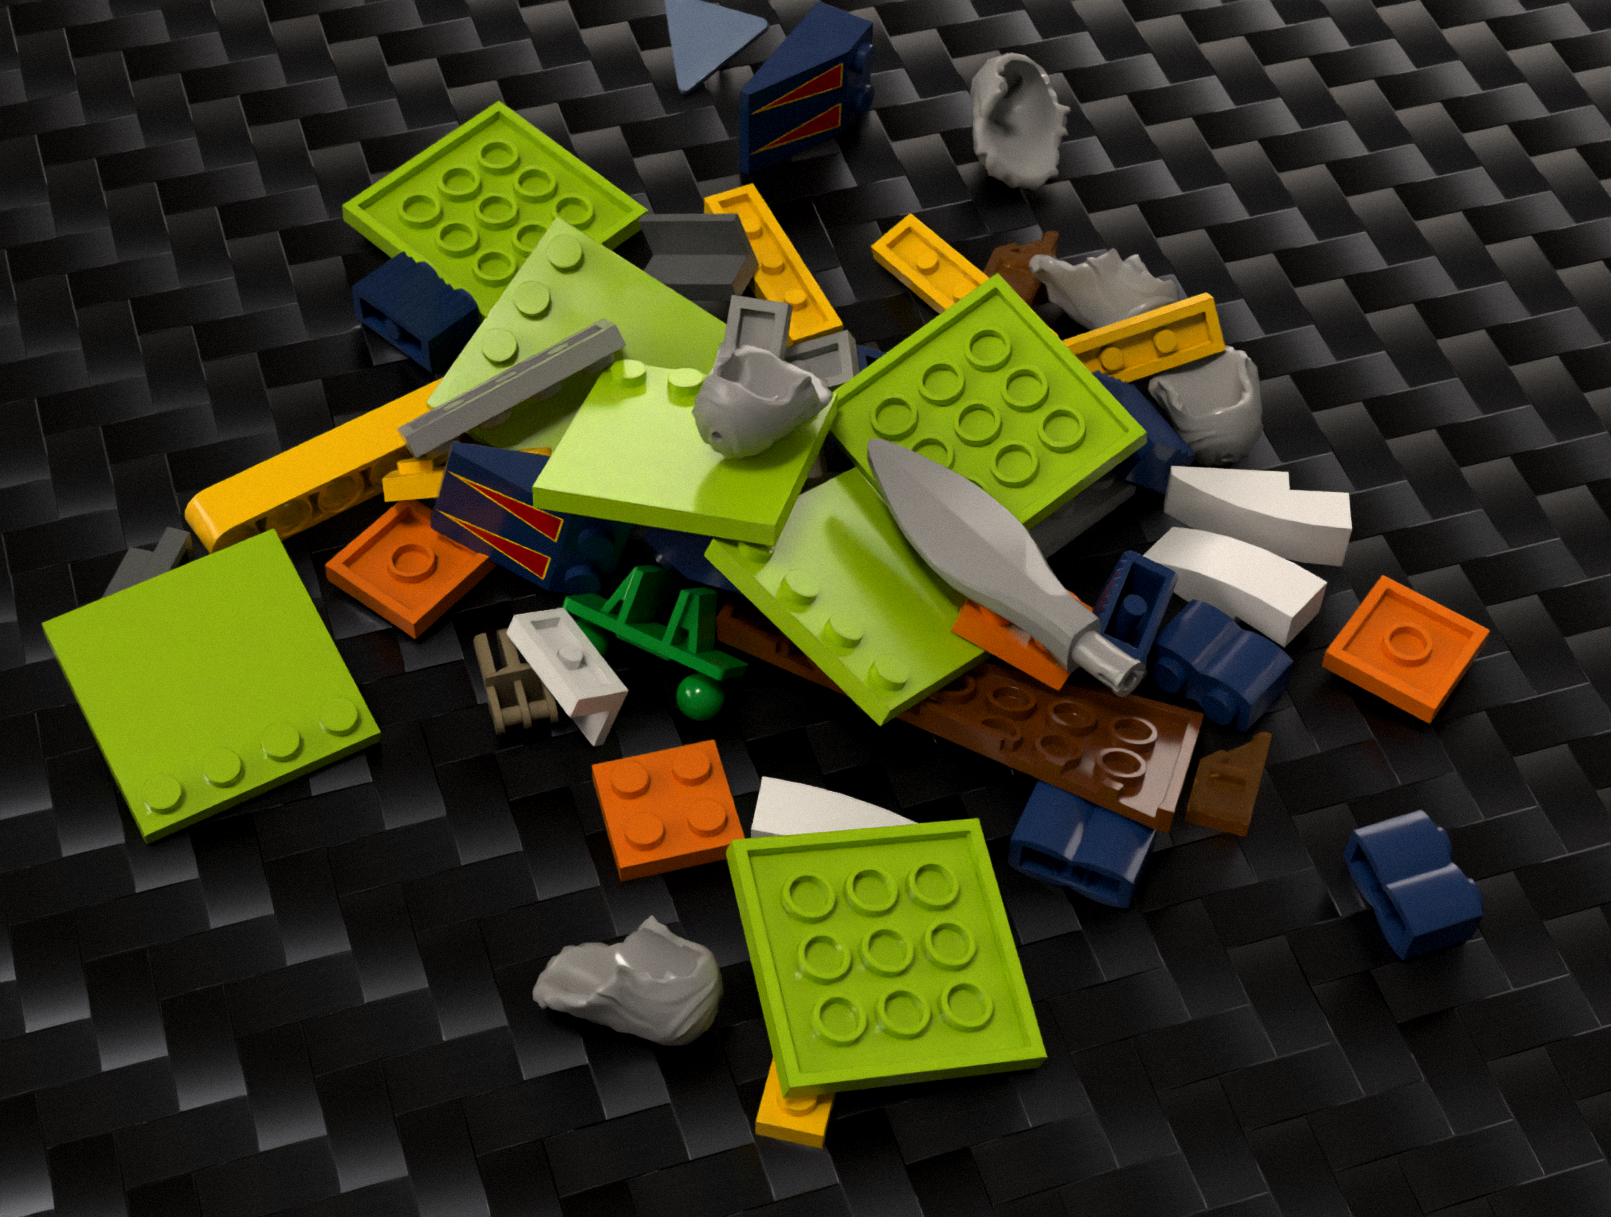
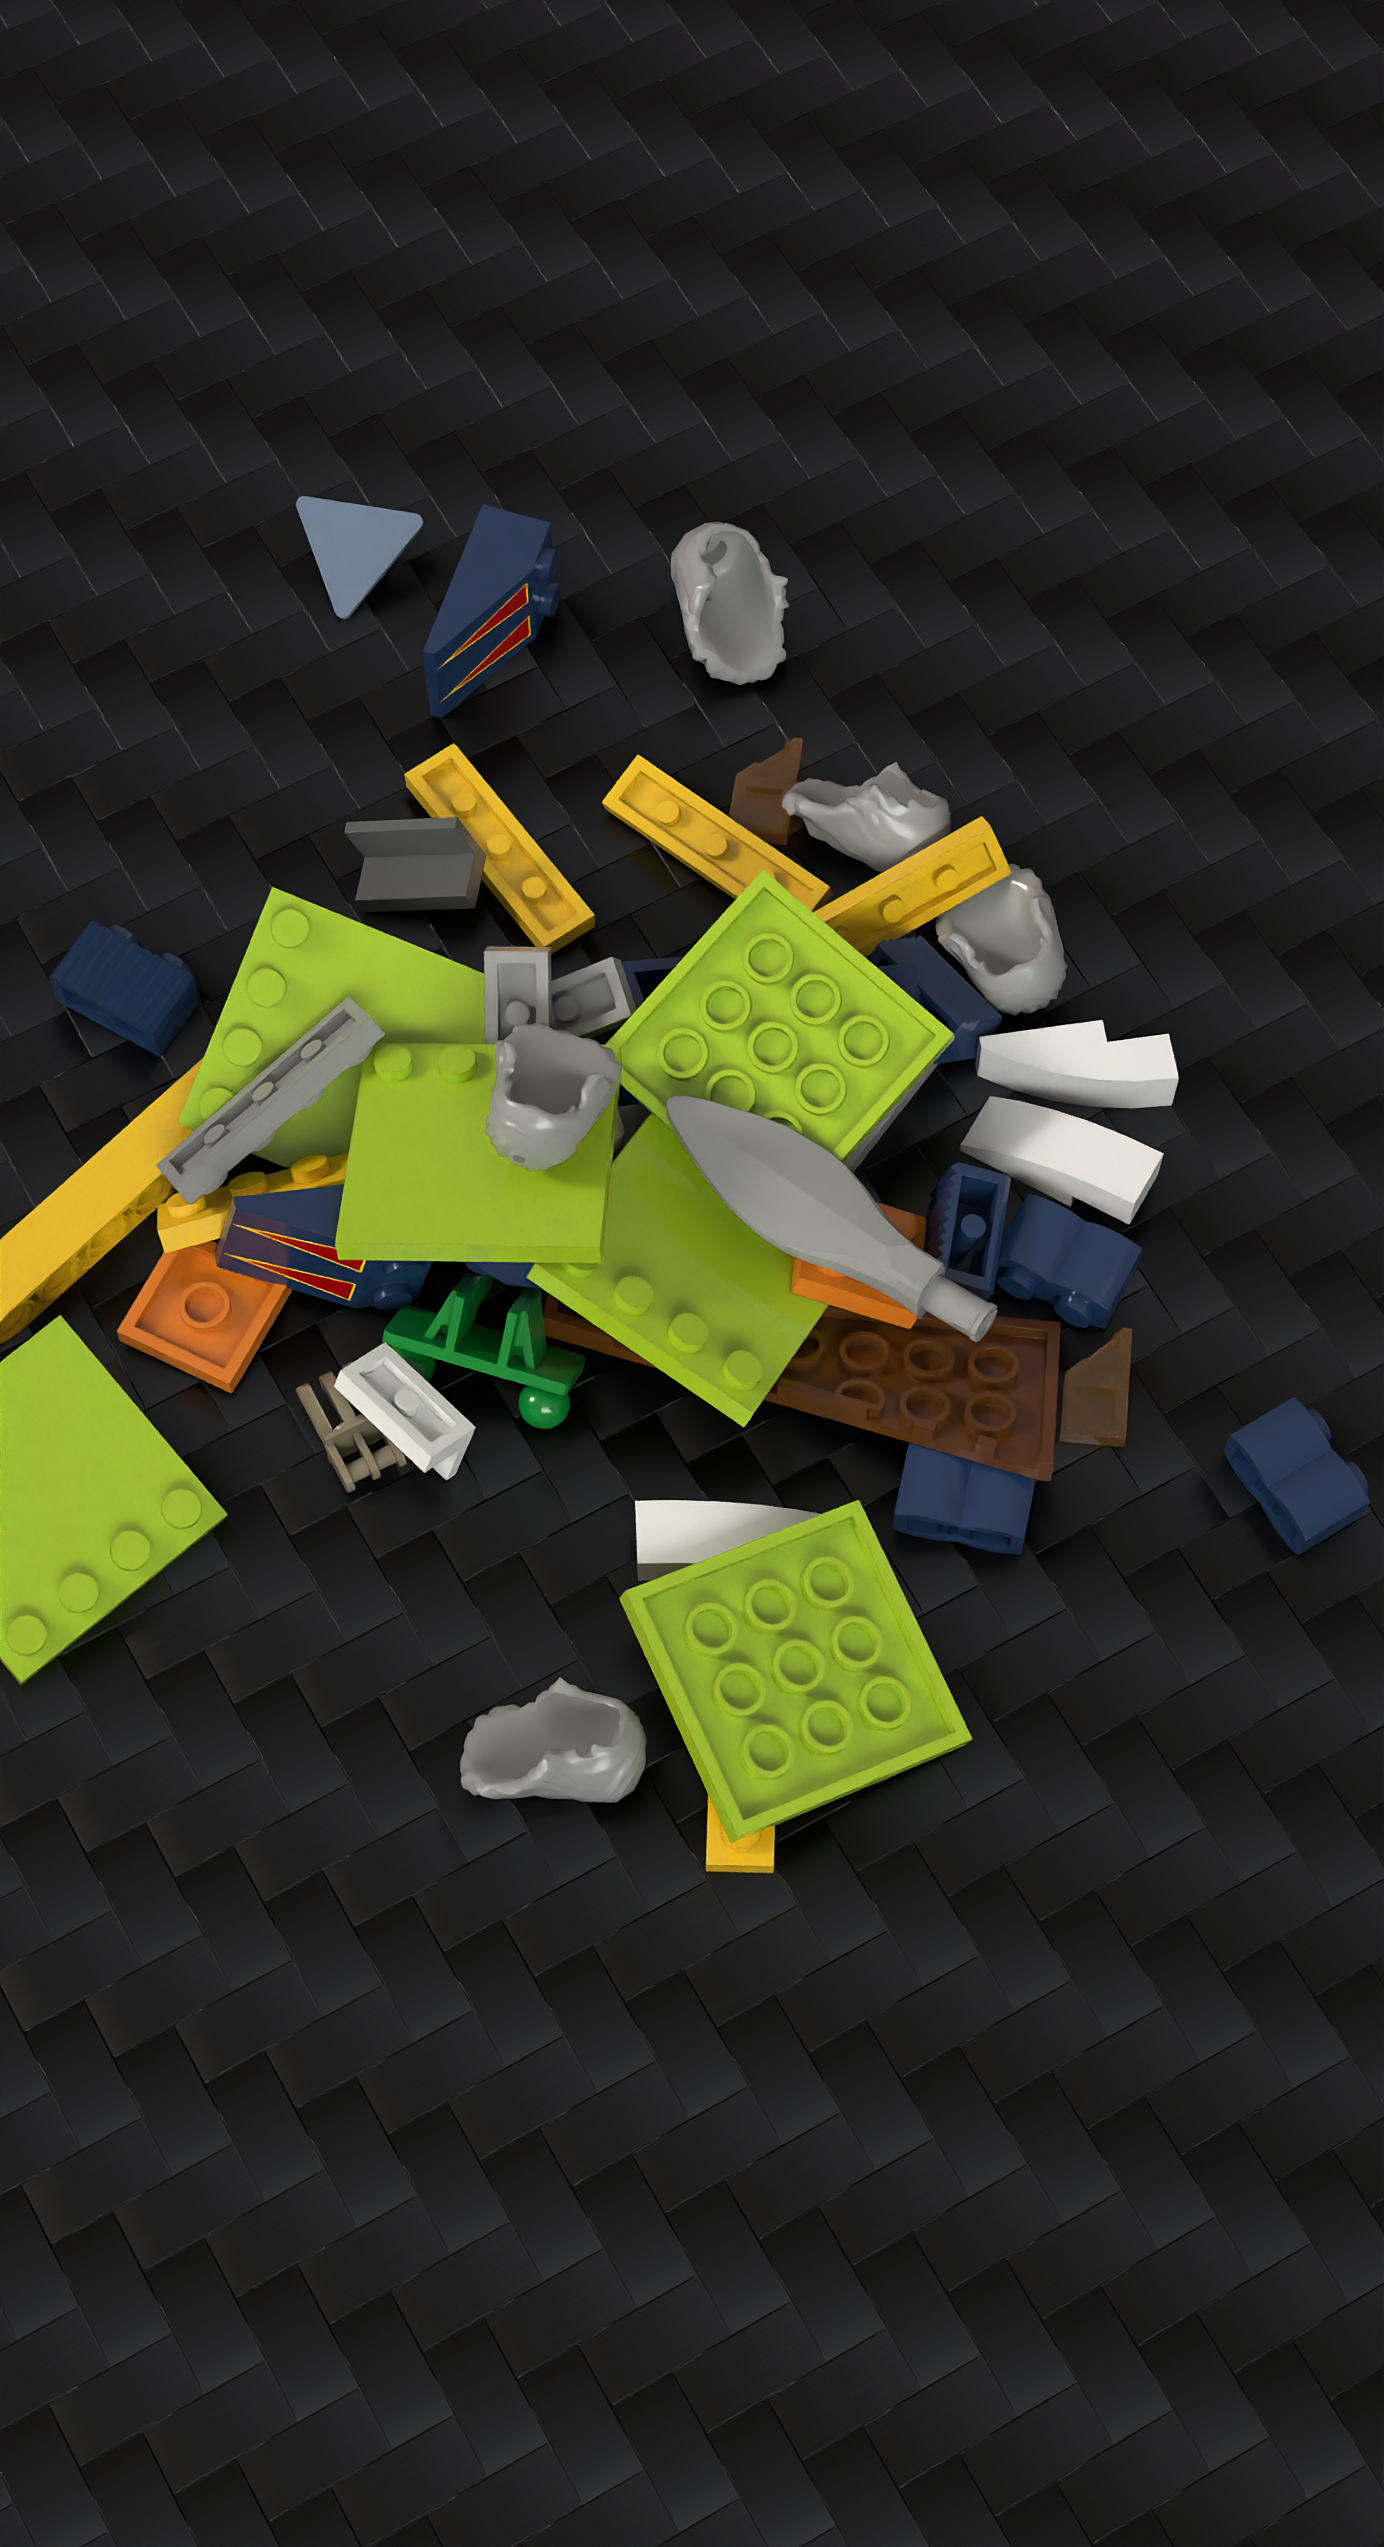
camera: 10 degrees left, 15 degrees up
lime plate [342,101,648,326] -> none
orange plate [592,739,745,882] -> none
orange plate [1322,575,1490,724] -> none

